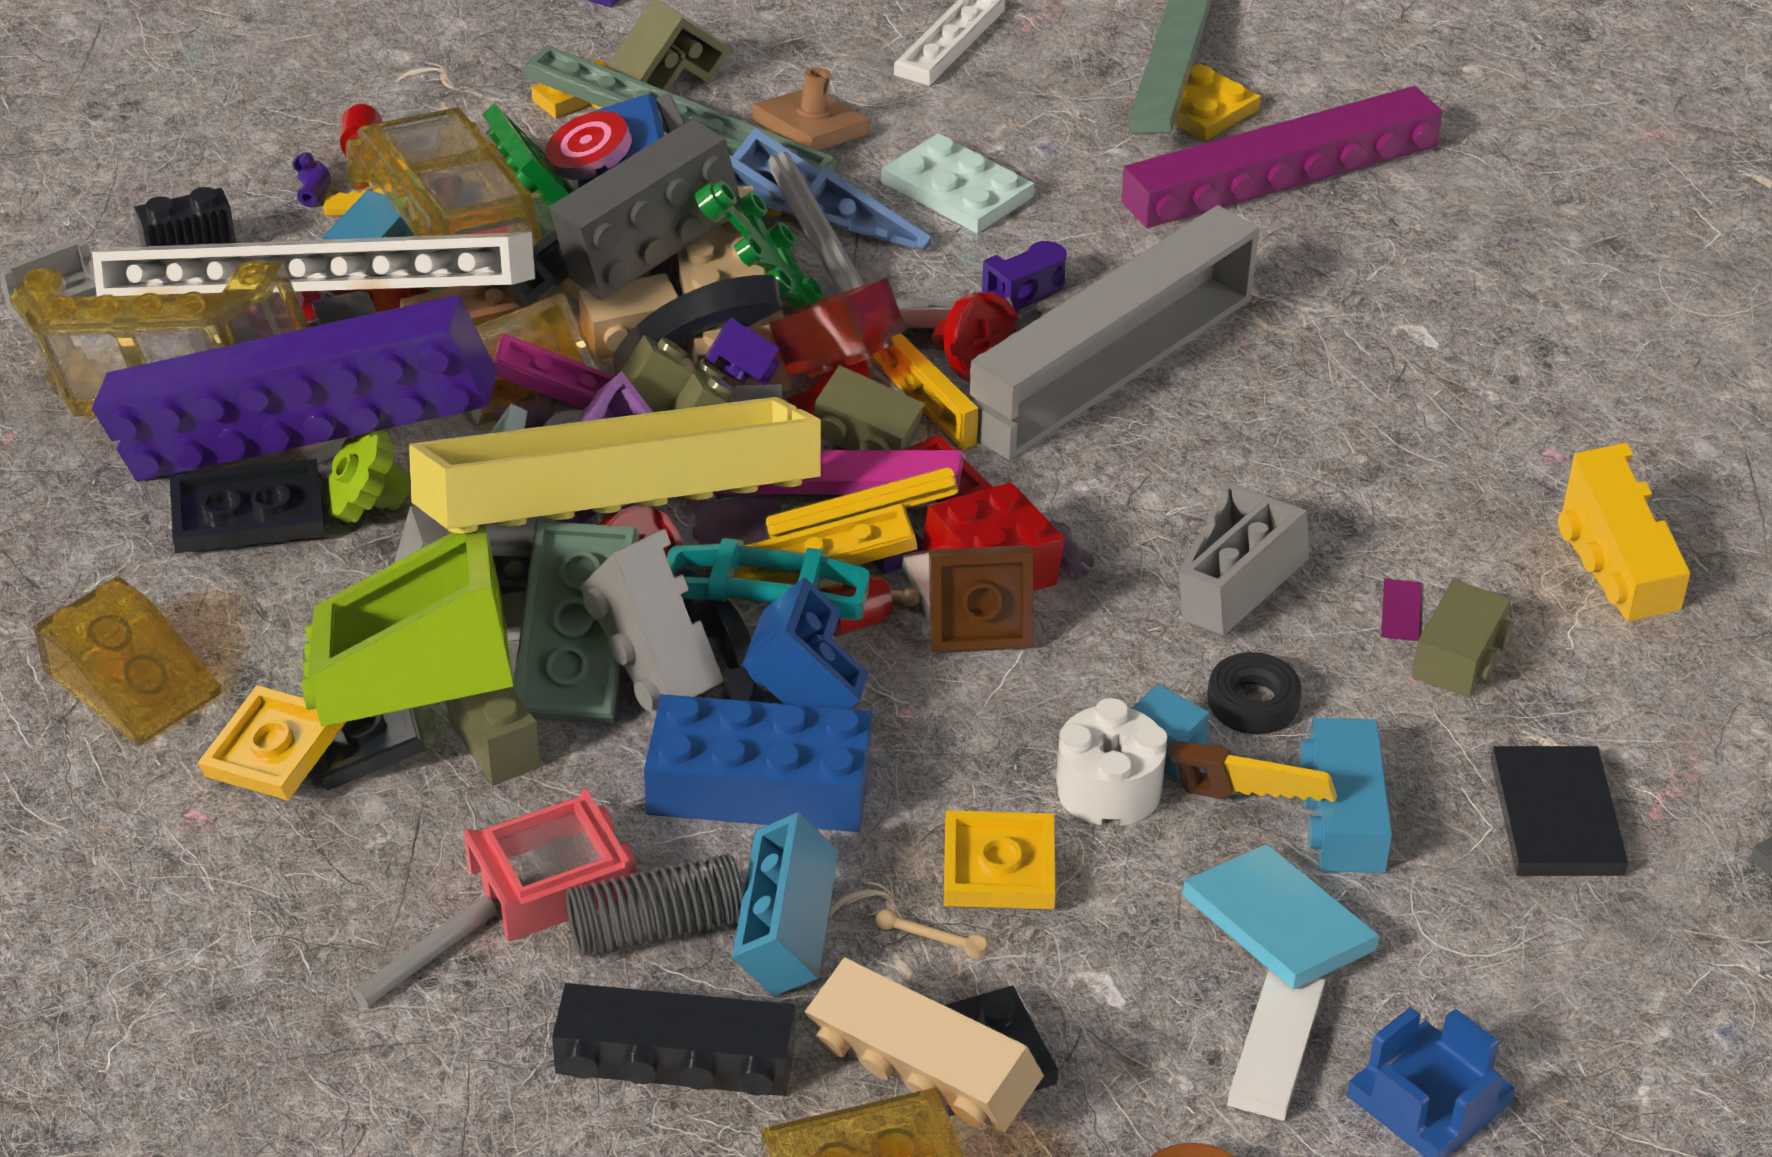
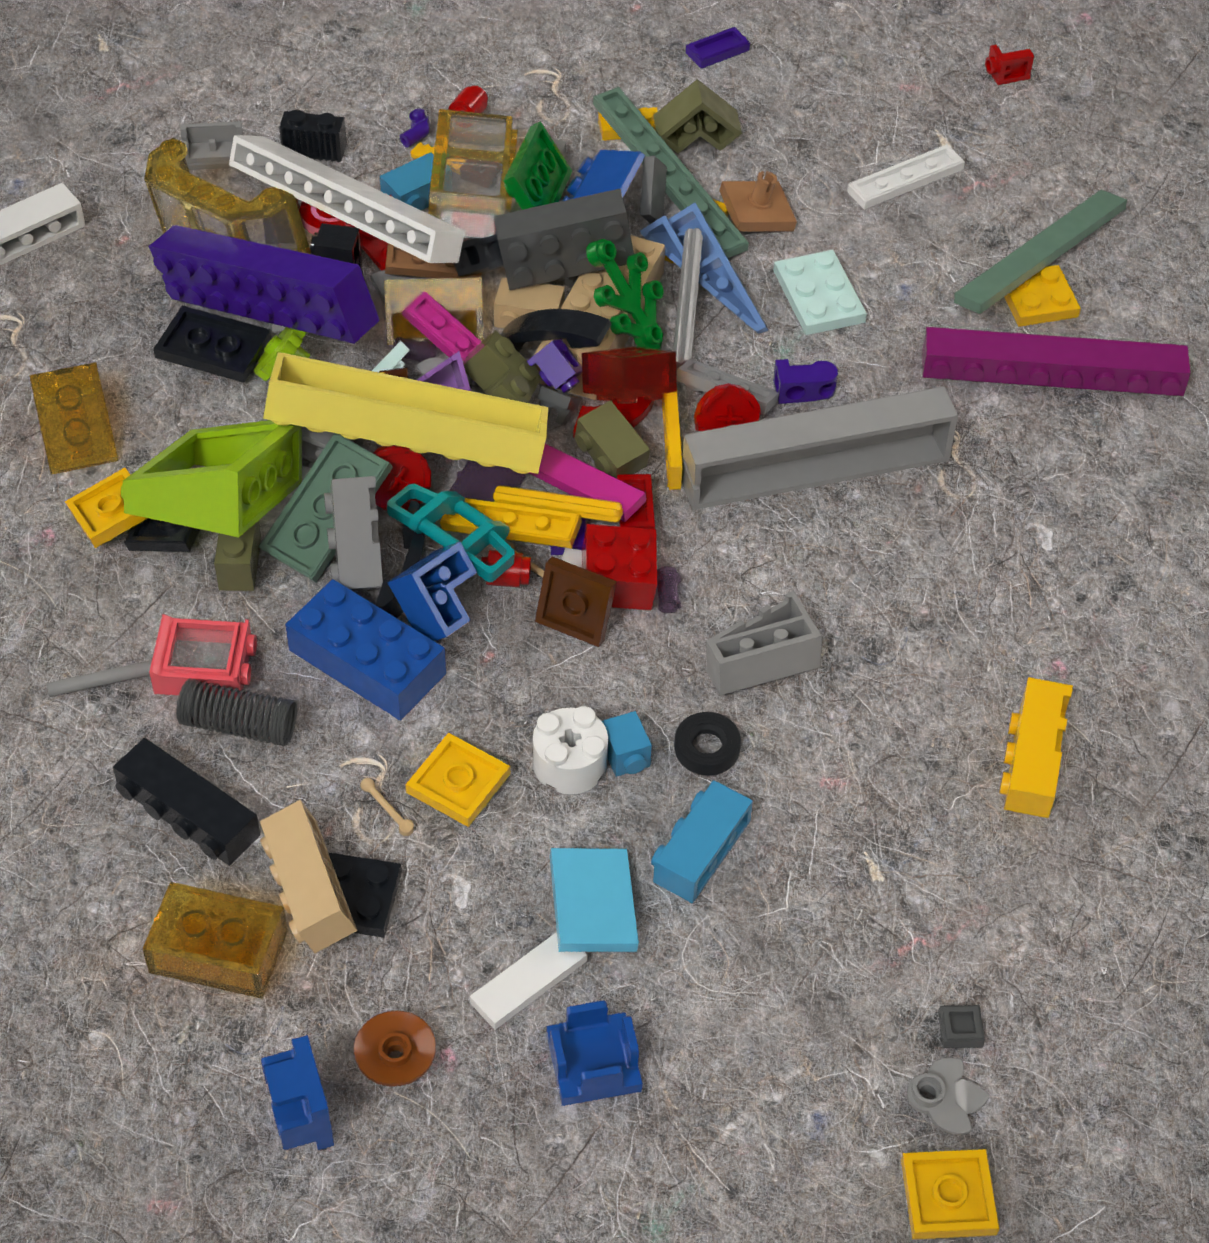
camera: 30 degrees right, 10 degrees up
red tile [545,111,632,180] -> none
dark azure brick [732,812,839,996] -> none
piece [1167,741,1337,802] -> none
magenta sticker [1381,578,1421,641] -> none
olive brick [1412,579,1514,698] -> none
black tile [1490,746,1628,876] -> none

